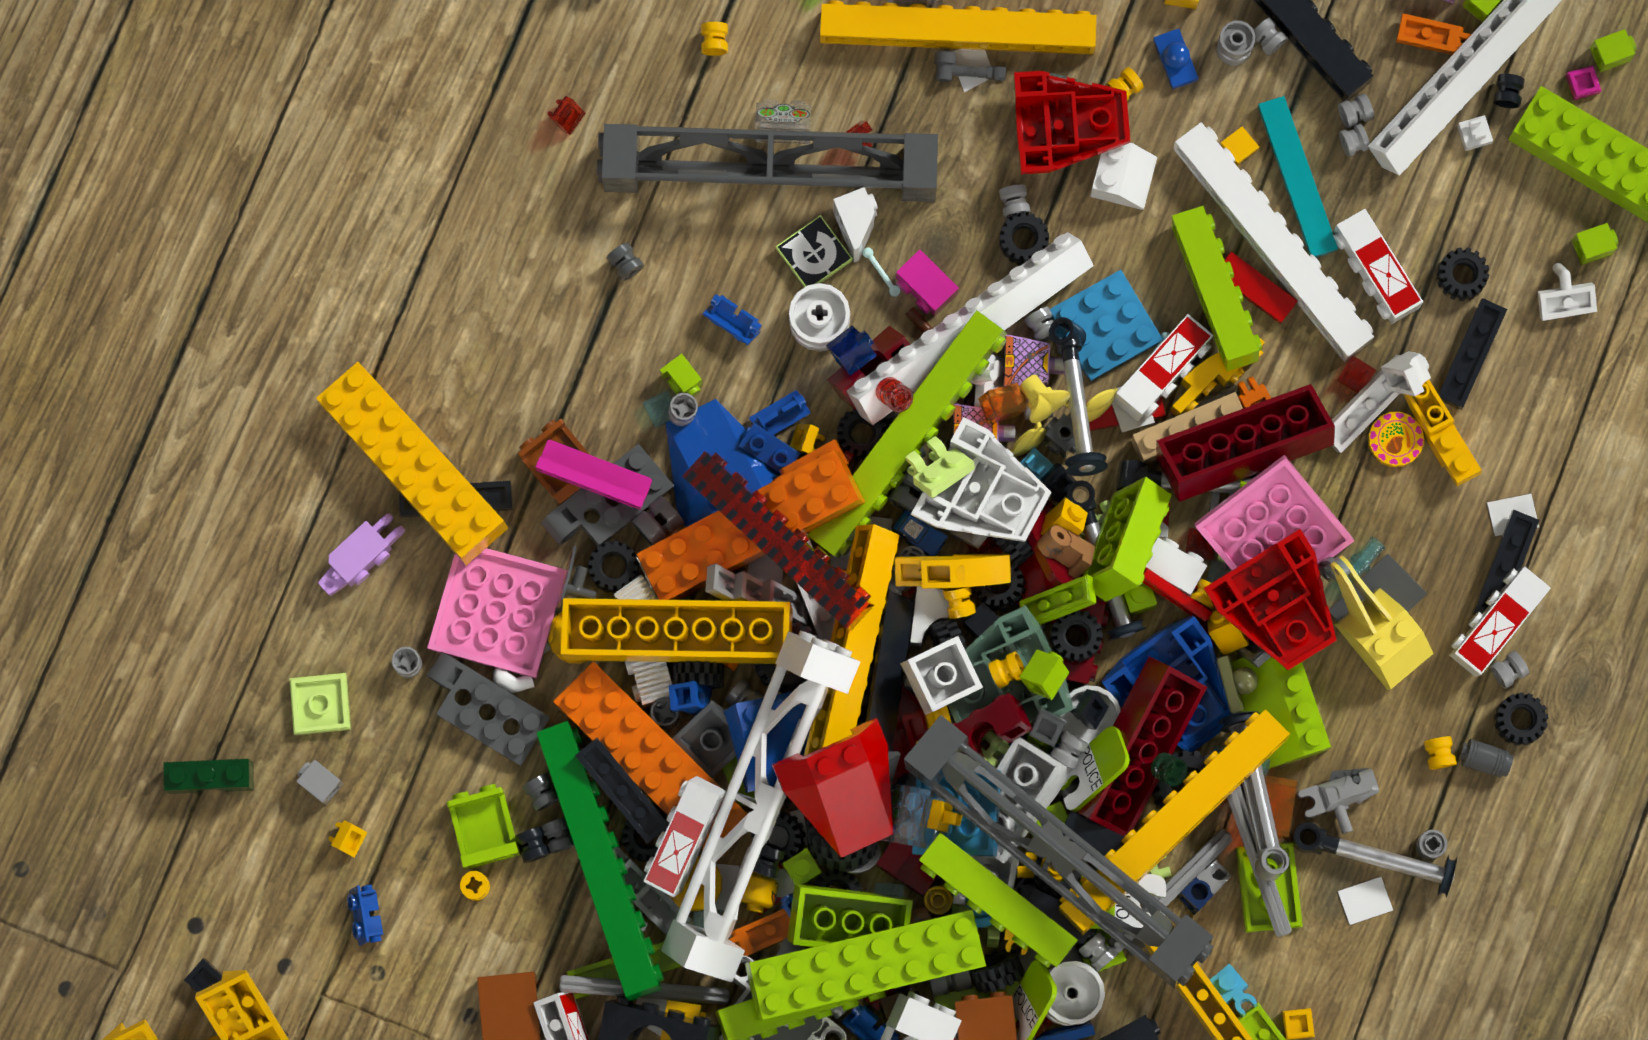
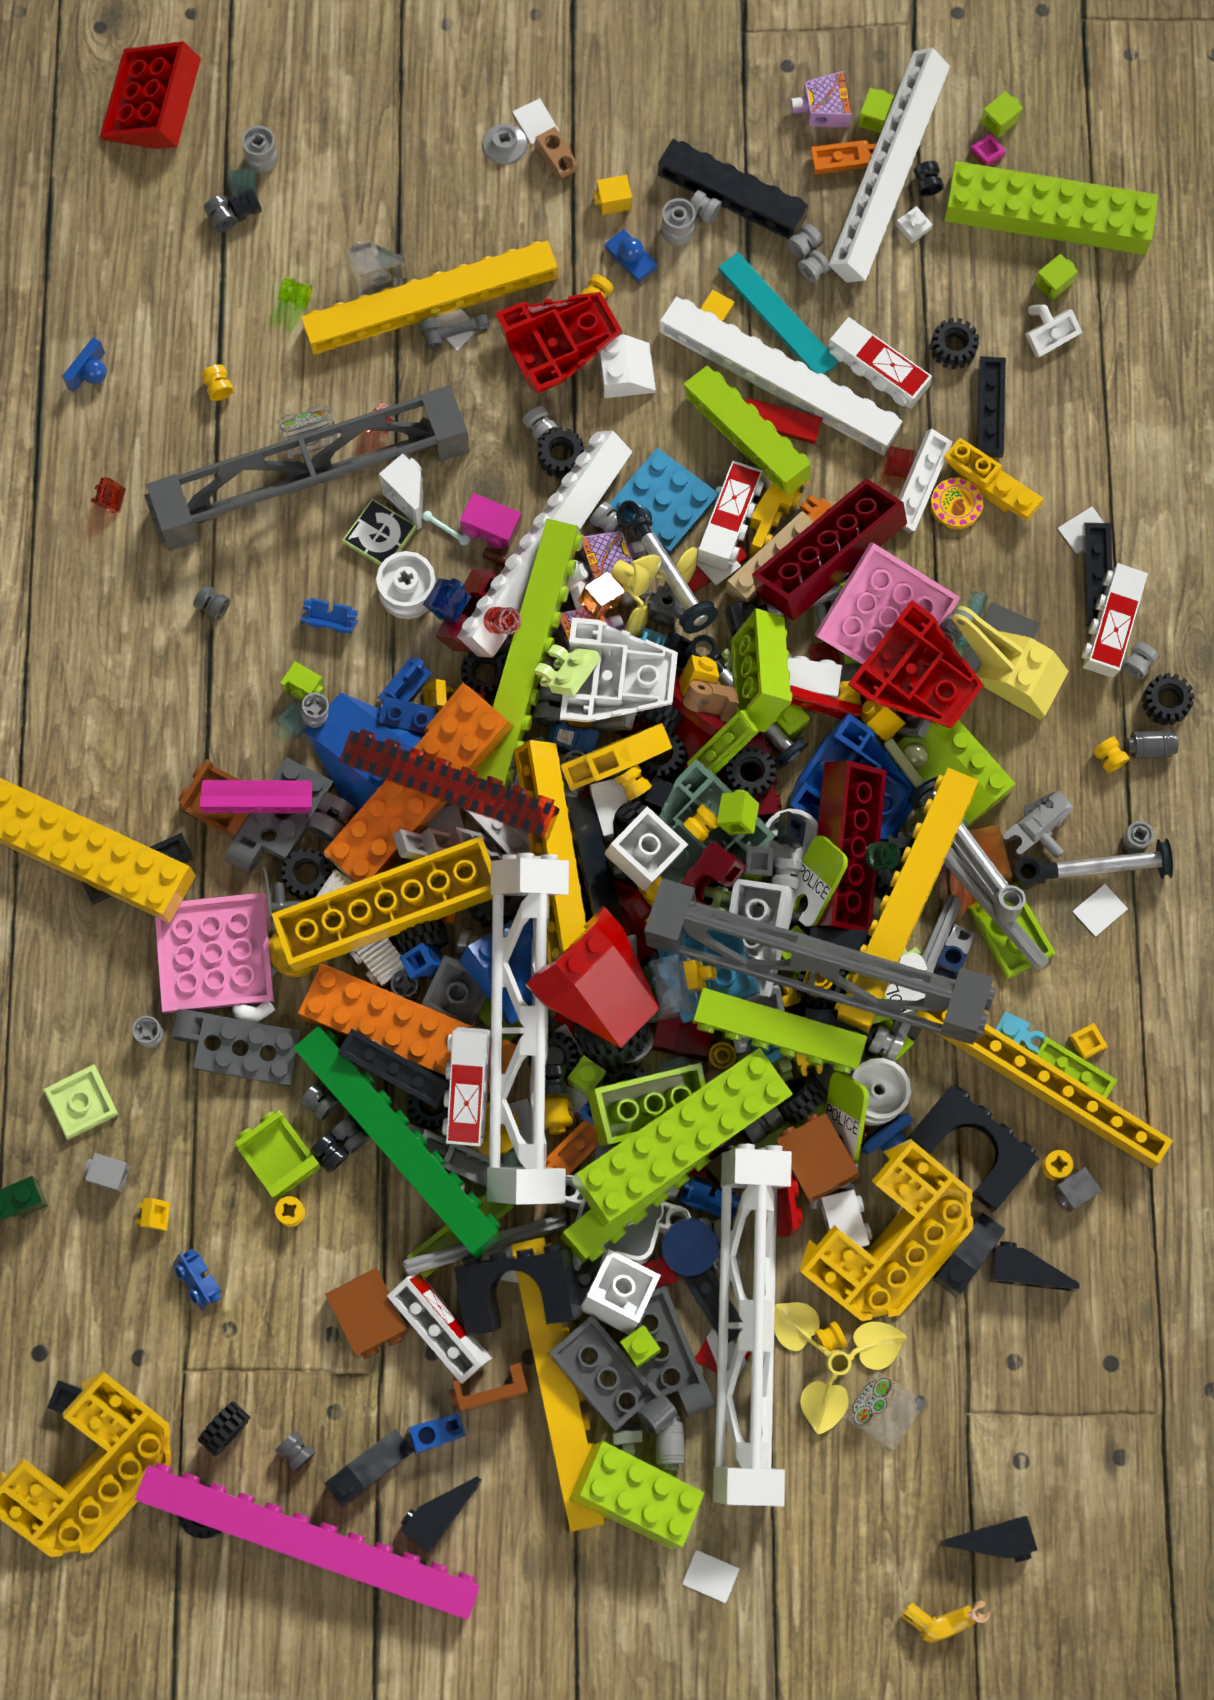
camera: 25 degrees left, 5 degrees down
lavender hinge [318,513,405,596] -> none
white arch [1381,351,1431,396] -> none

